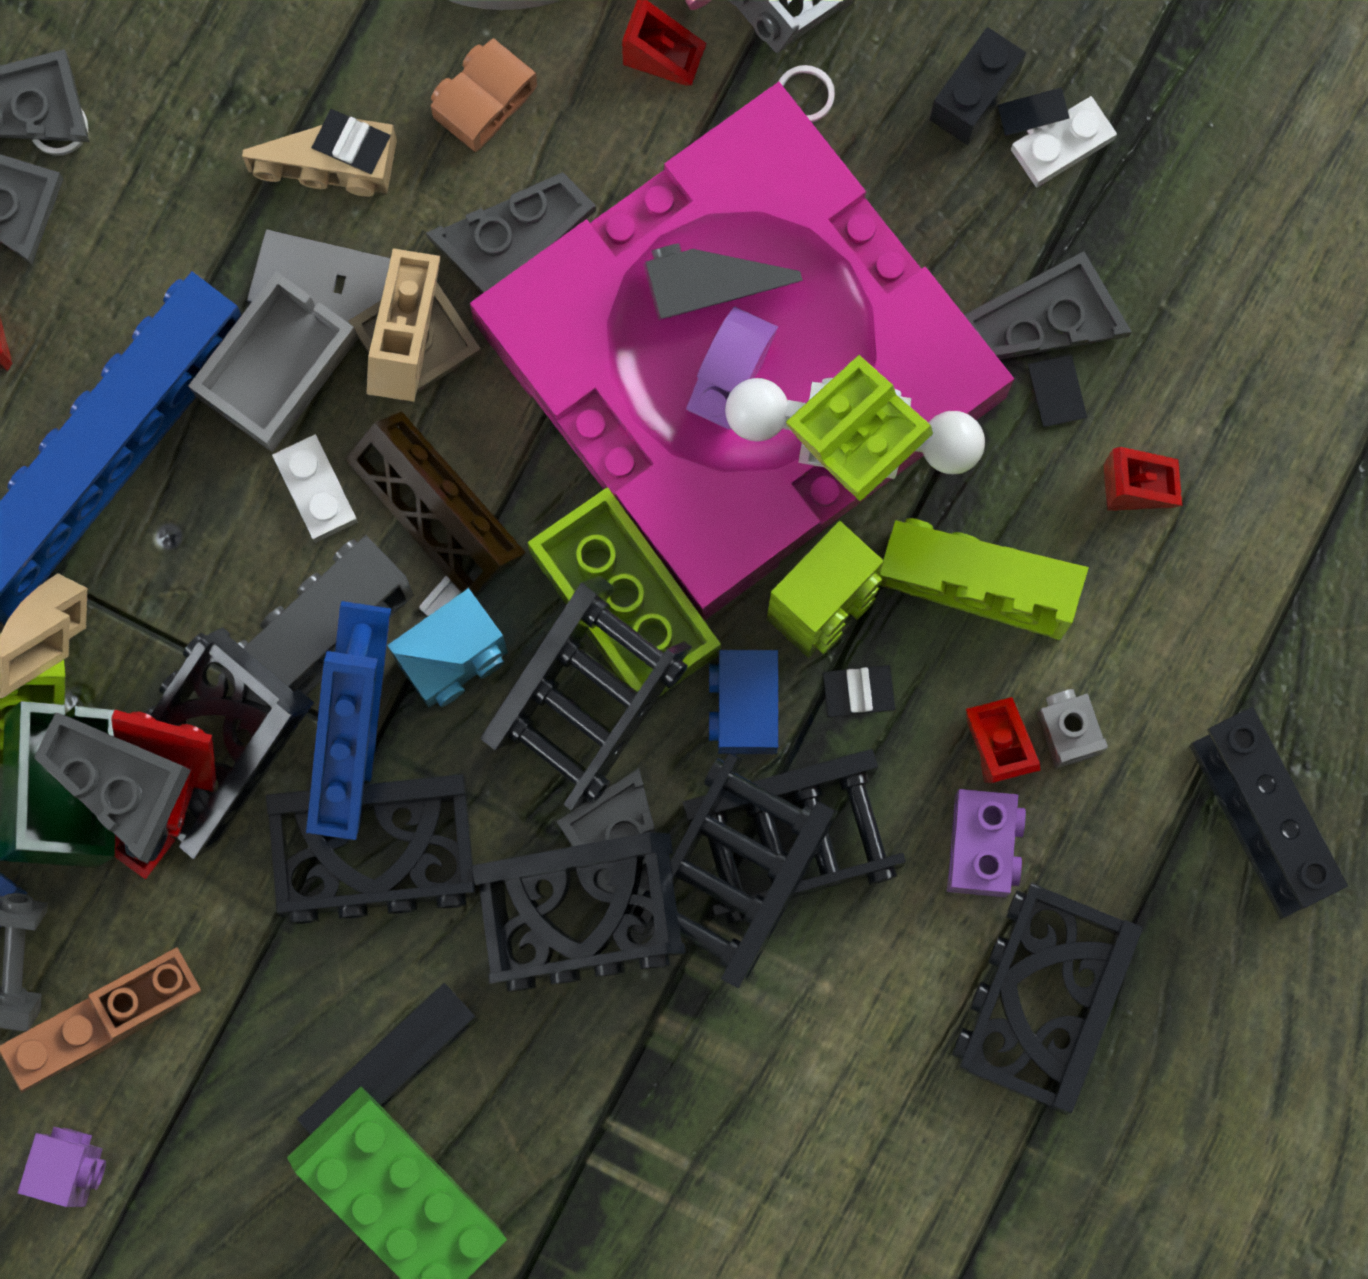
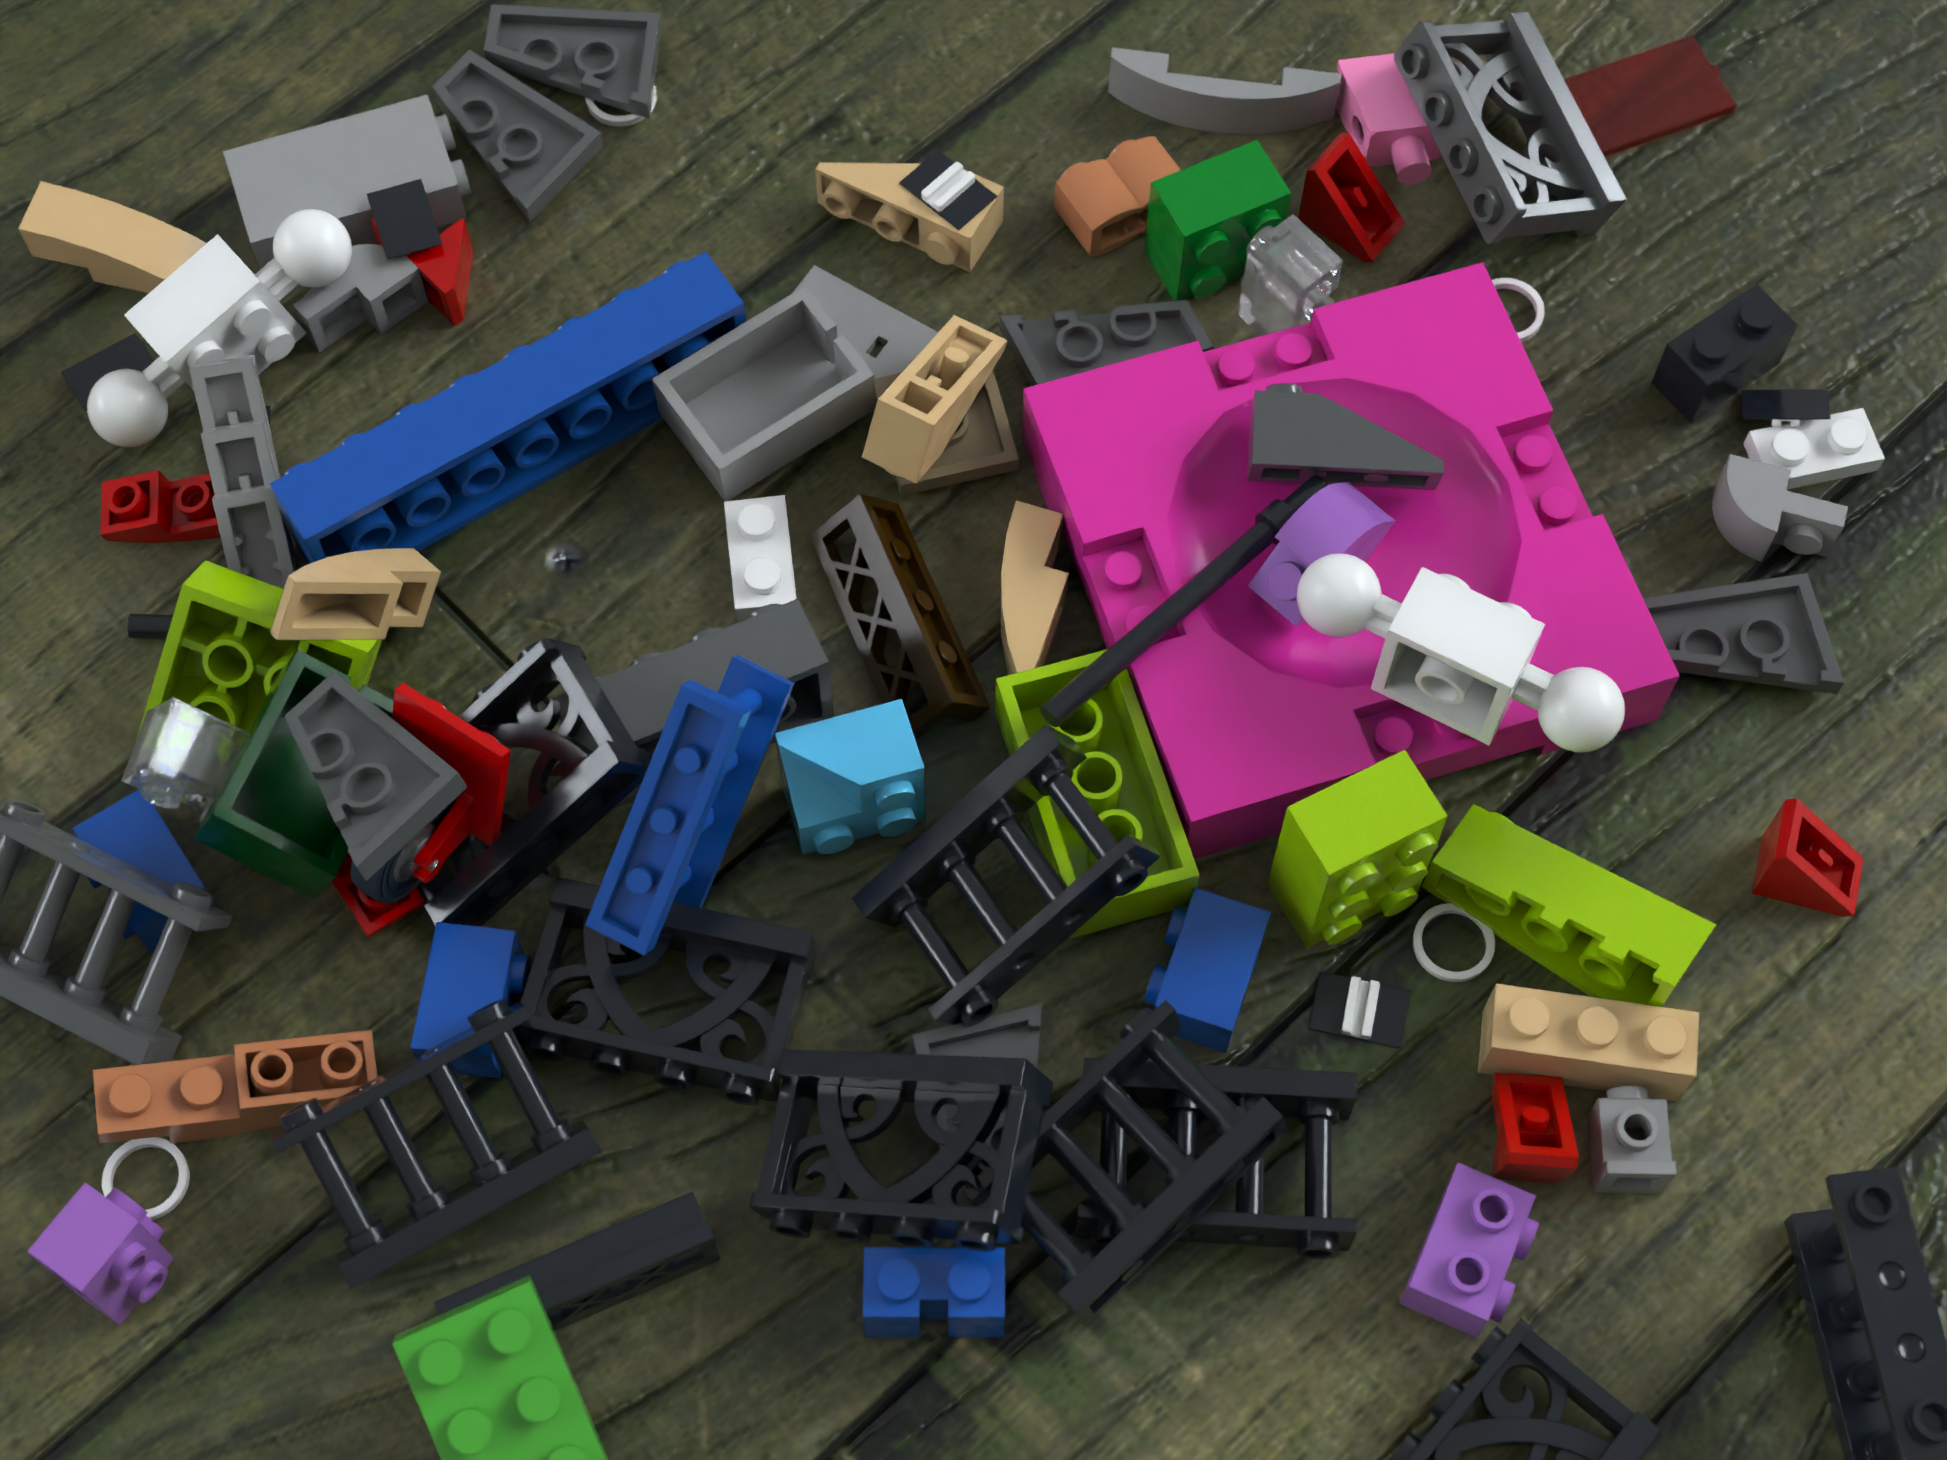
camera: 20 degrees right, 15 degrees down
lime slope [786,355,933,501] -> none
black piece [1028,354,1087,427] -> none
none -> white piece [102,1137,190,1220]
none -> black fence [272,998,602,1289]
none -> blue brick [410,922,532,1078]
none -> blue brick [863,1247,1005,1337]
none -> tan slope [1001,500,1069,675]
none -> black bar [1040,475,1328,727]
none -> green brick [1144,140,1291,301]
none -> clear brick [1238,214,1343,336]
none -> white piece [1412,903,1495,982]
none -> tan brick [1478,984,1699,1102]
none -> light grey brick [1712,454,1848,562]

